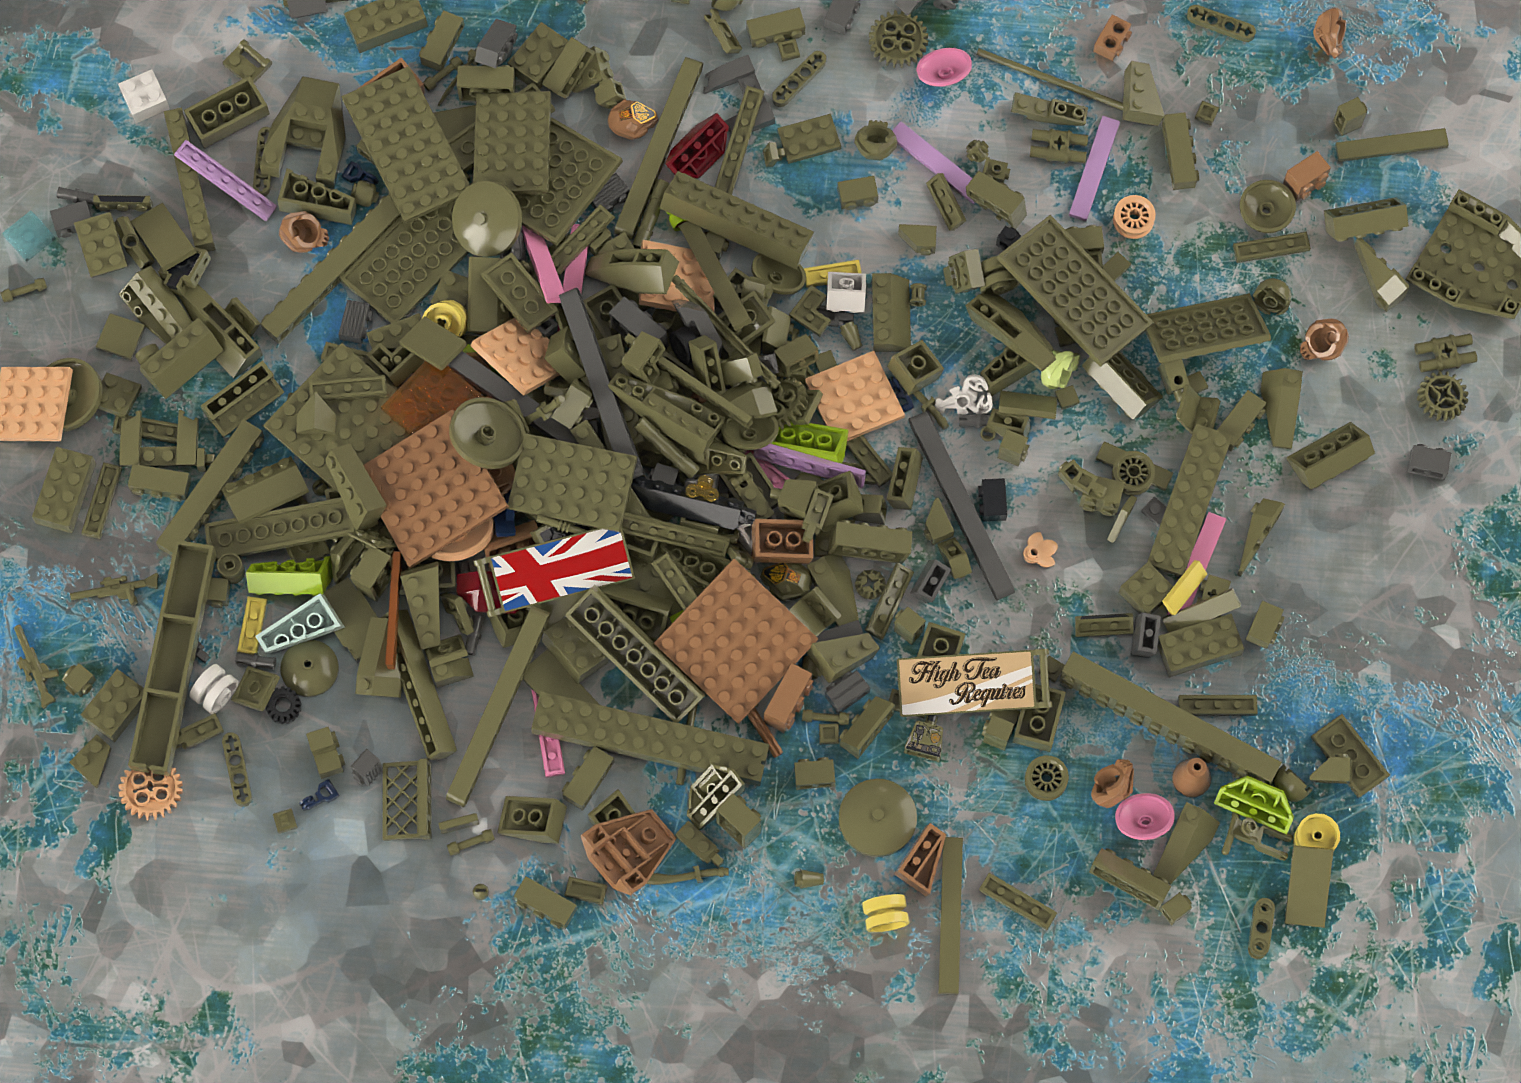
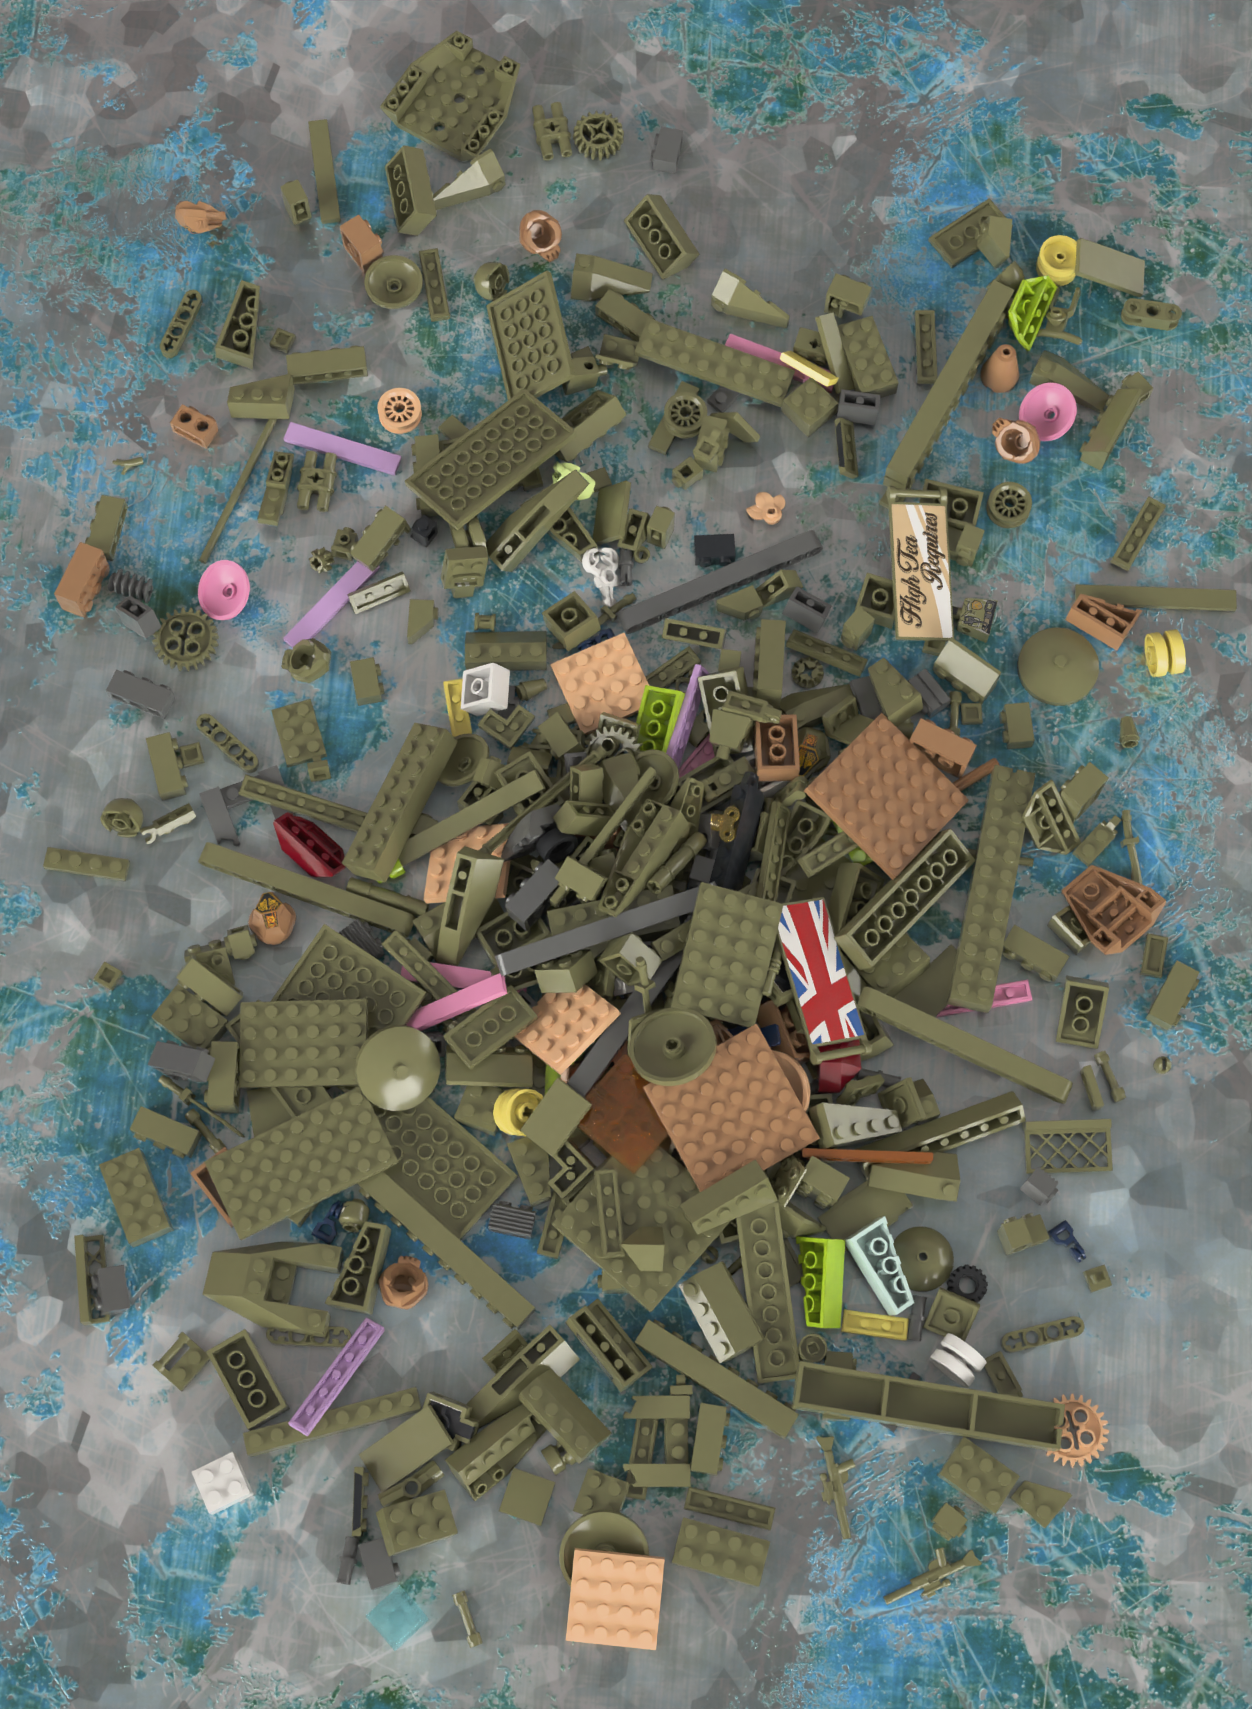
camera: 90 degrees left, 0 degrees up
none -> olive wedge [215,280,260,370]

